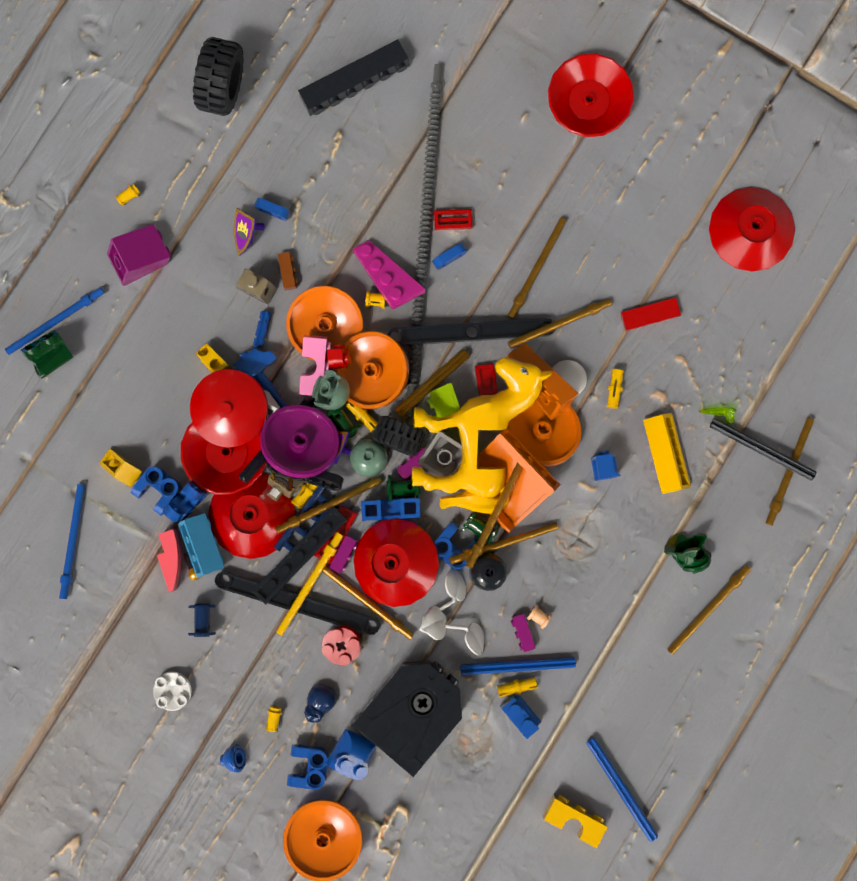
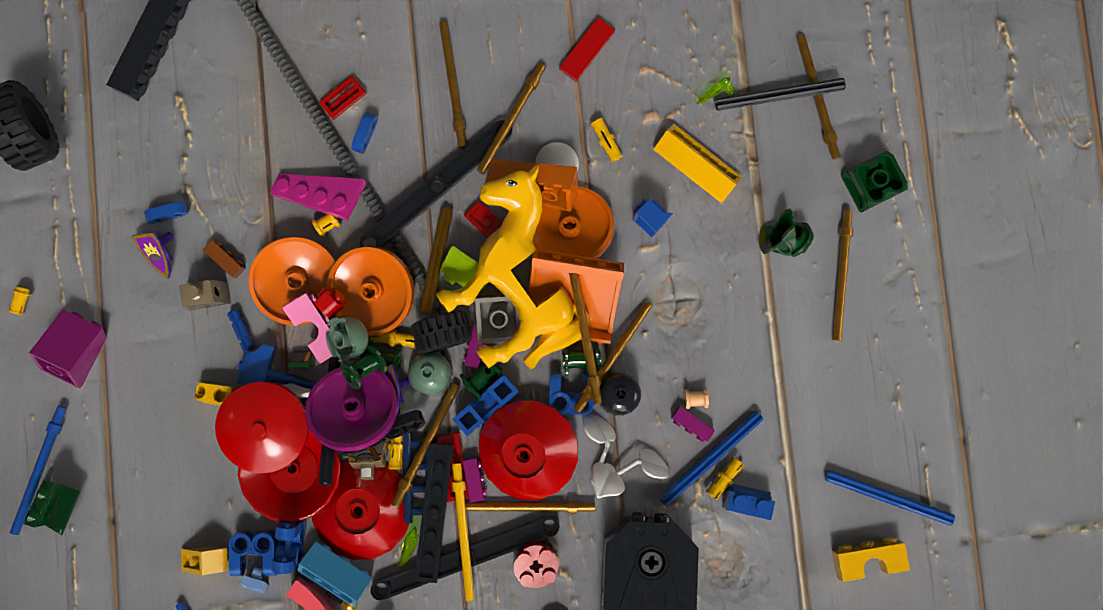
camera: 40 degrees left, 0 degrees up
none -> light blue tile [240,567,268,594]
none -> slope [287,351,315,368]
none -> dark green hose [340,346,387,390]
none -> clear neon green bar [397,526,418,567]
none -> dark green piece [841,151,908,213]

